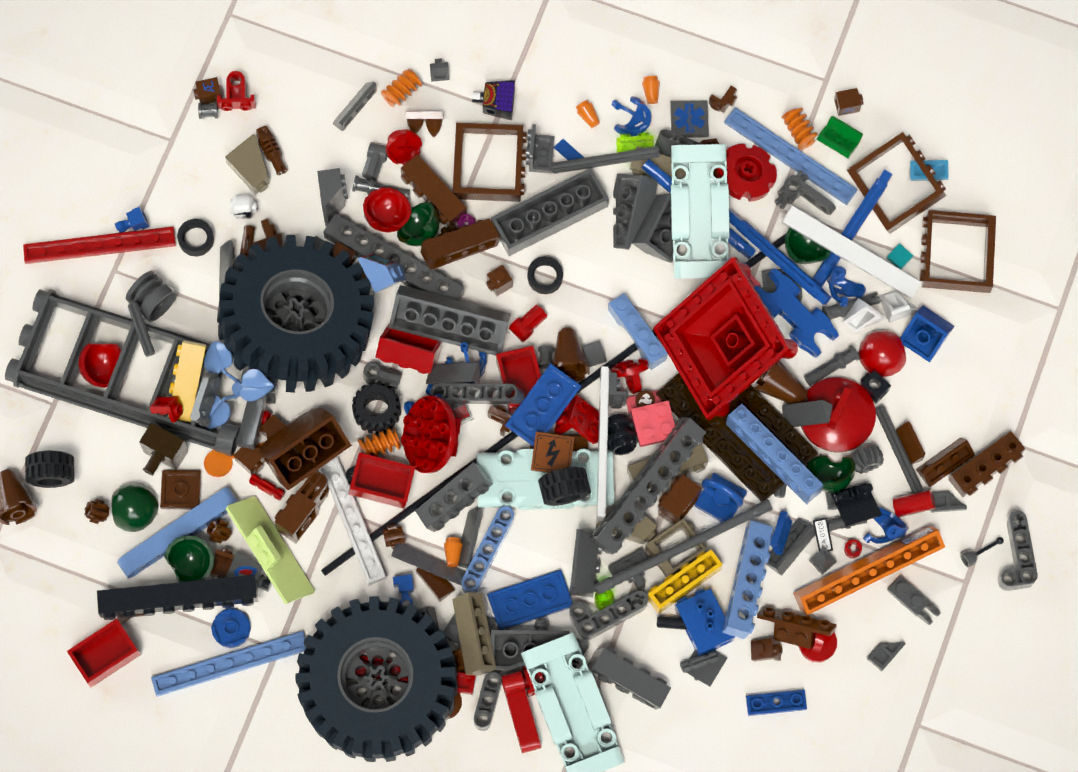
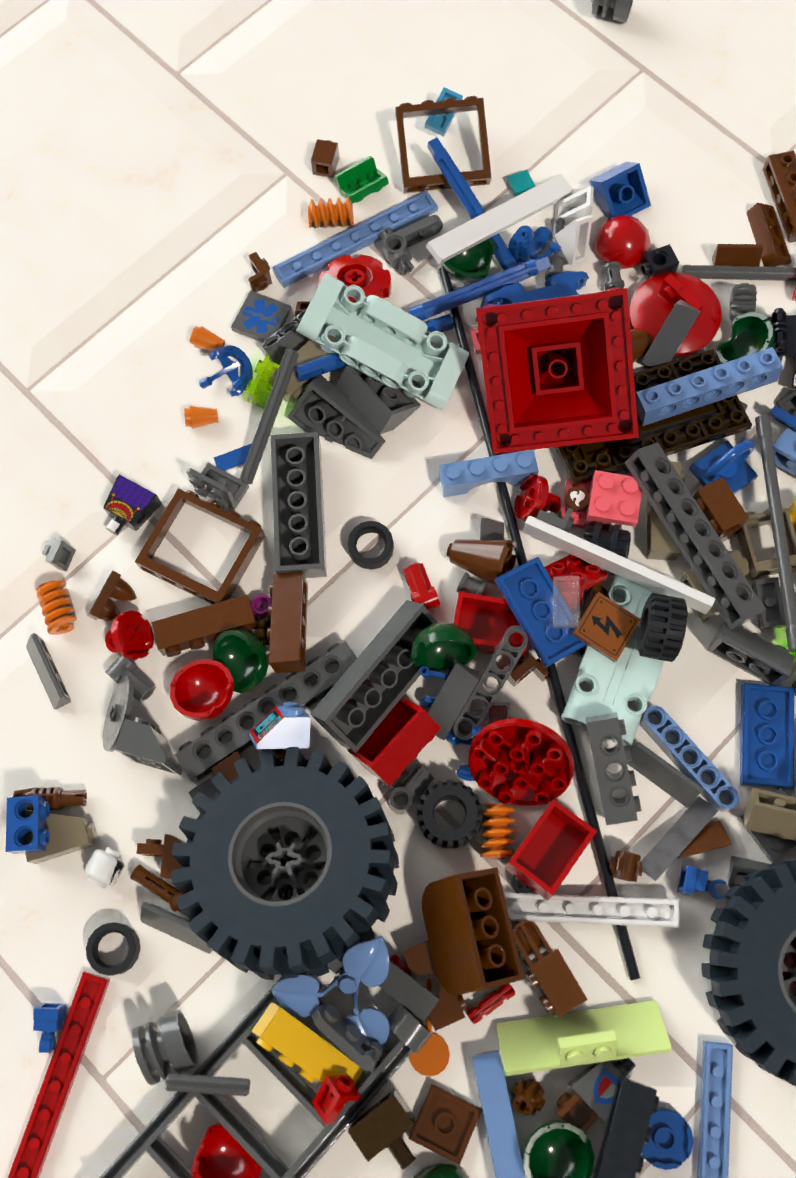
camera: 60 degrees left, 0 degrees up
dark grey pin [352,175,410,200] -> none
orange cone [444,537,463,567] -> none
reddish brown brick [485,265,513,296] -> none
reddish brown window [919,210,996,293] -> none
none -> blue brick [5,795,50,854]
none -> dark grey piece [102,676,134,752]
none -> dark green cylinder [411,622,477,670]
none -> clear tile [553,576,580,628]

